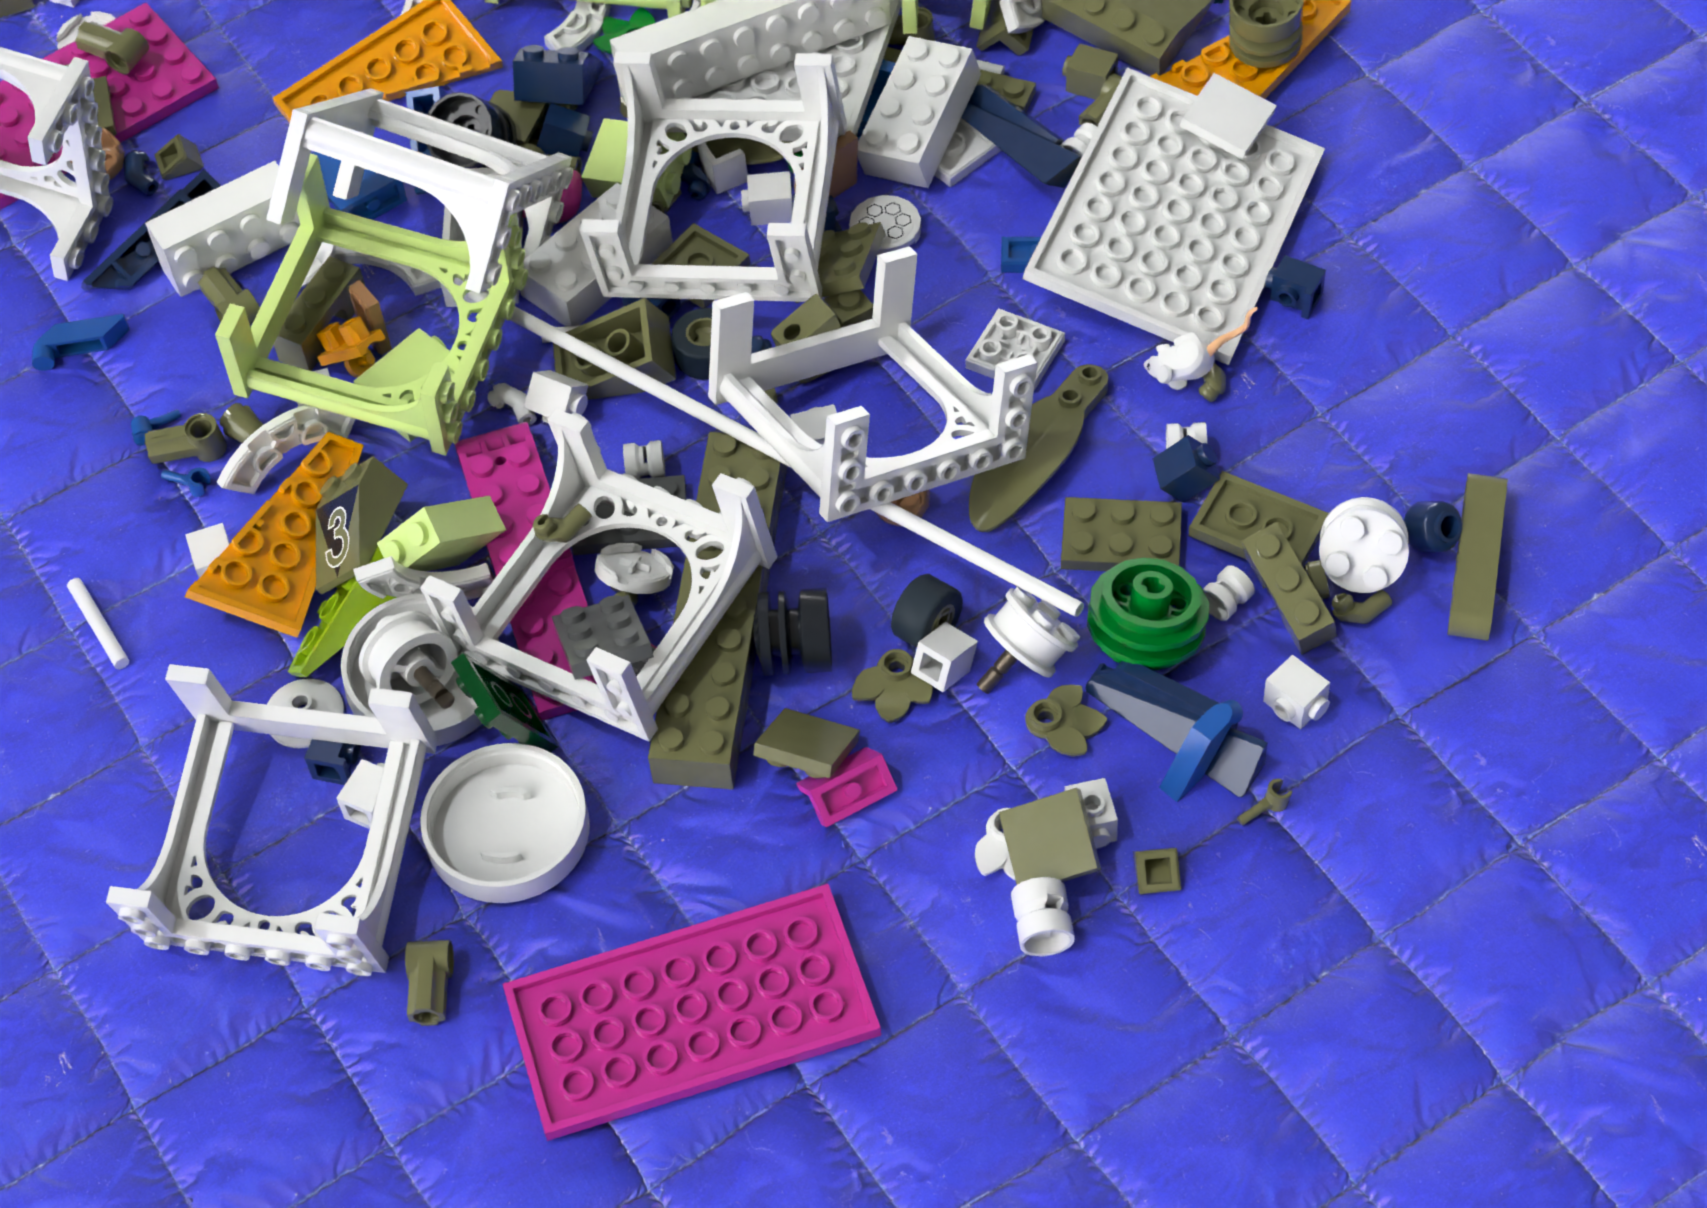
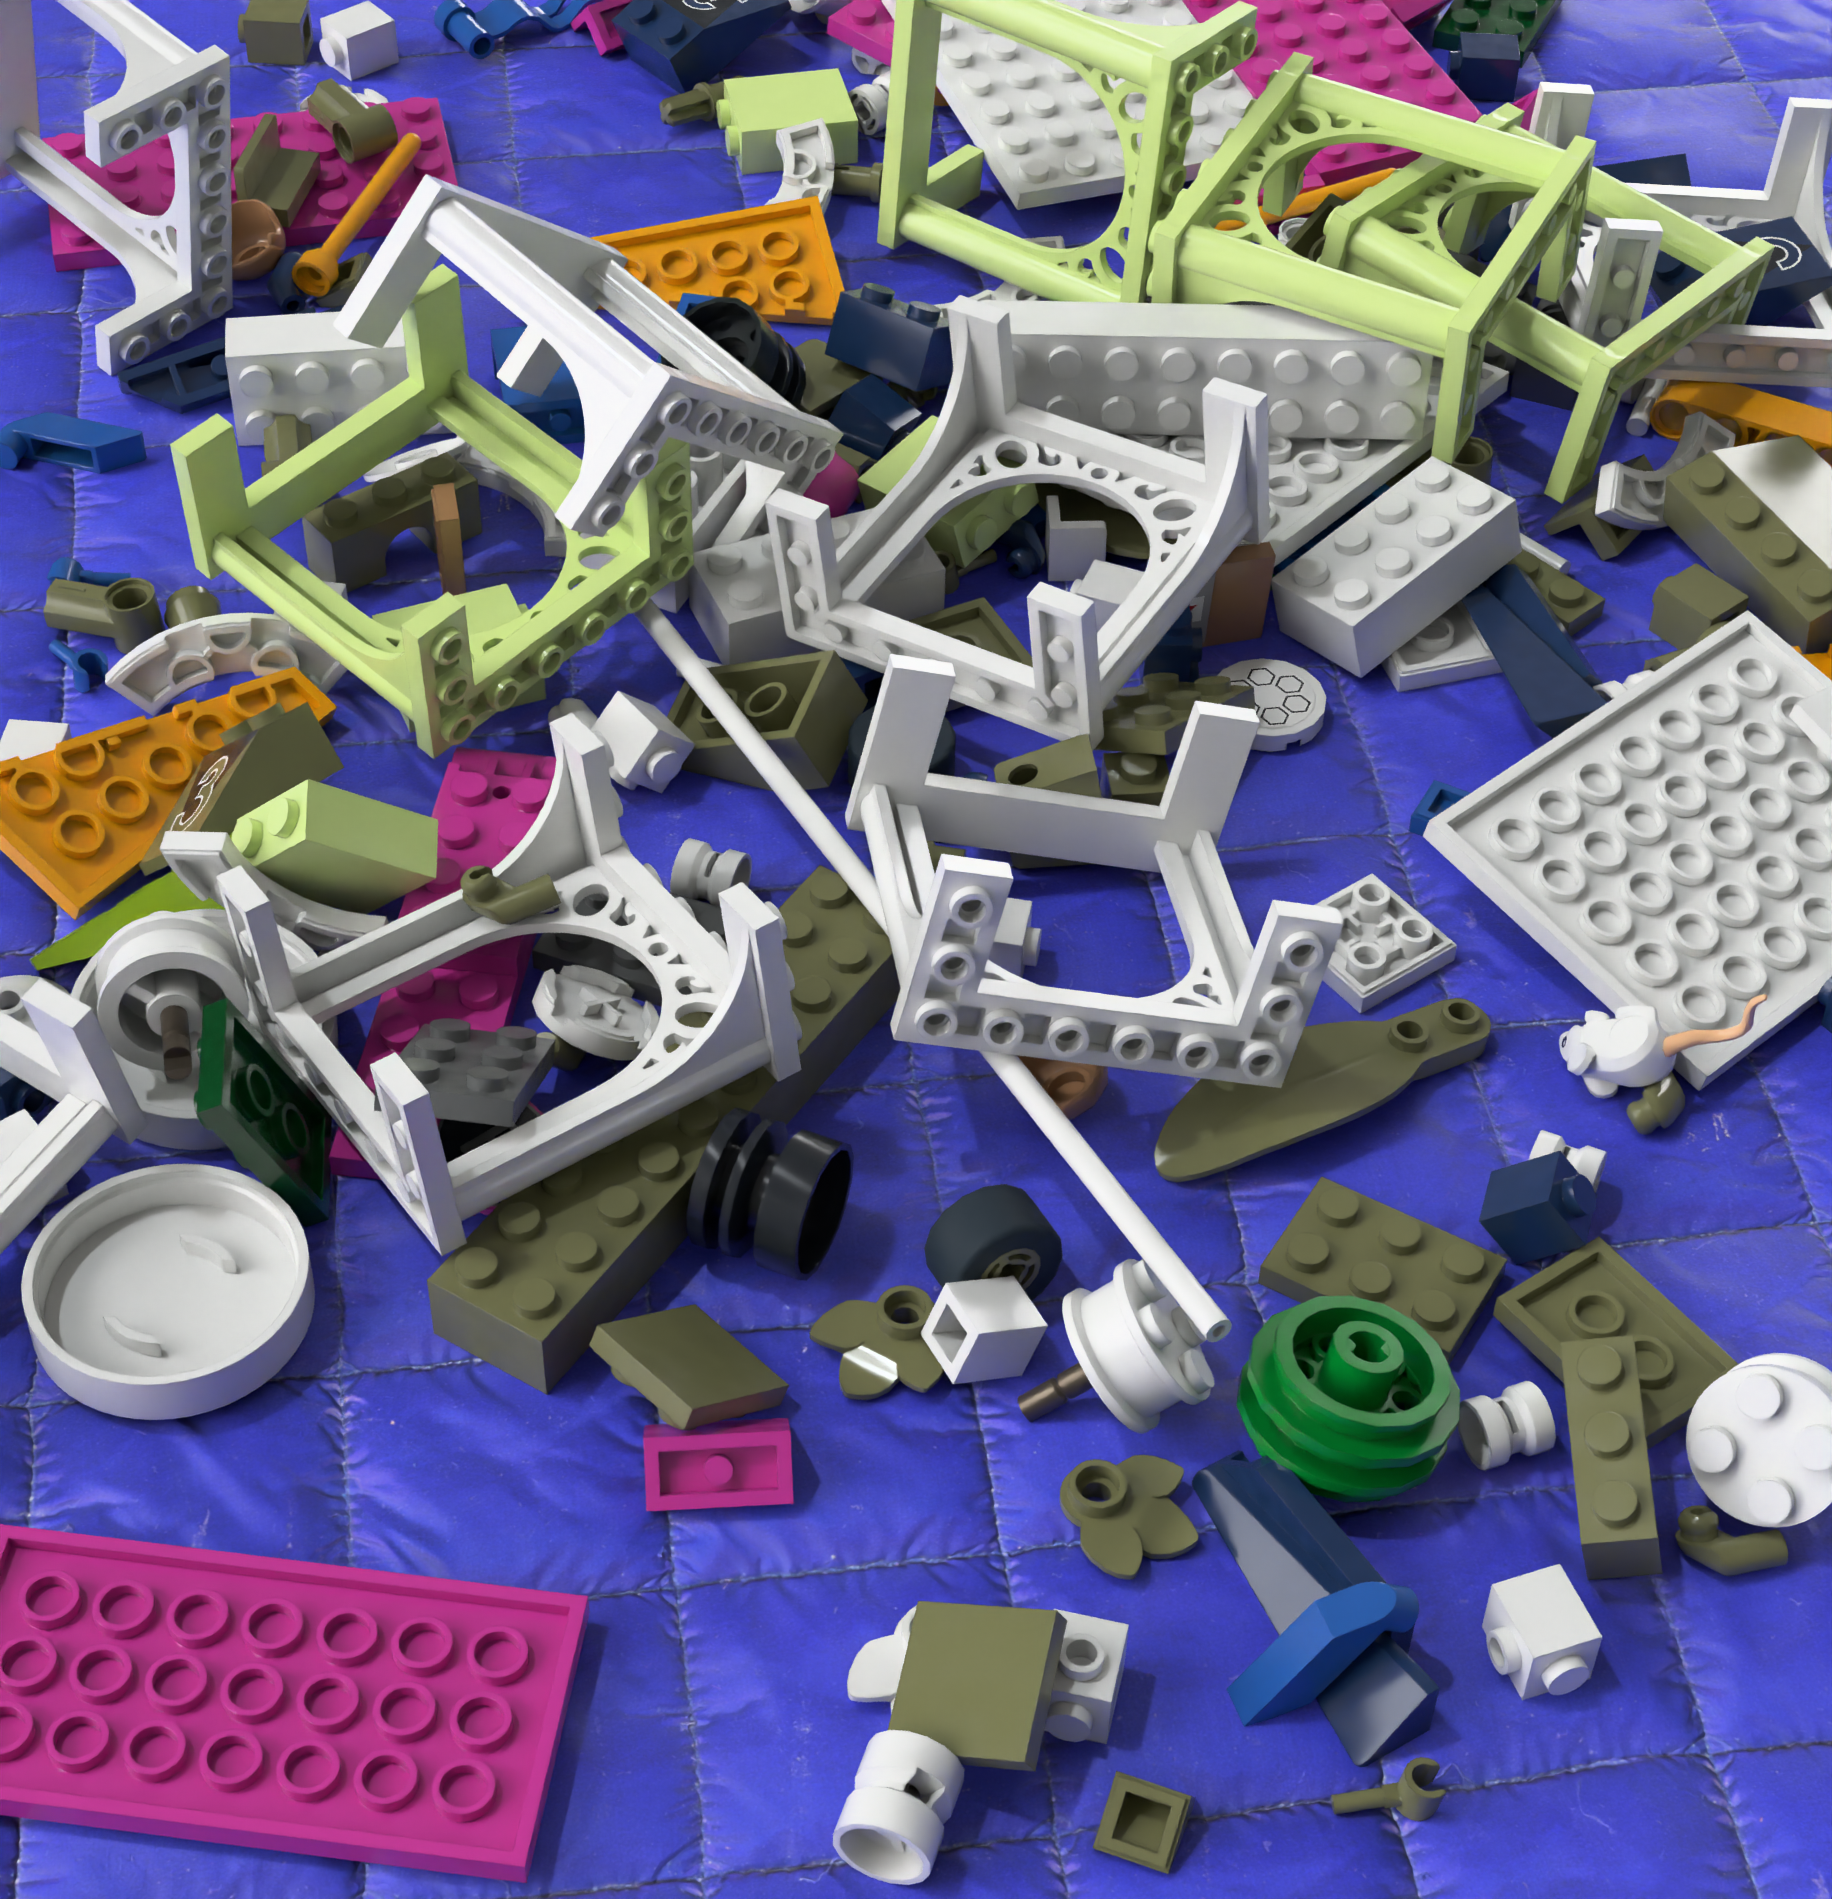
camera: 20 degrees right, 10 degrees down
light orange hips [316,316,386,378] -> none
olive tile [1304,560,1330,600] -> none
none -> light orange piece [292,133,421,297]

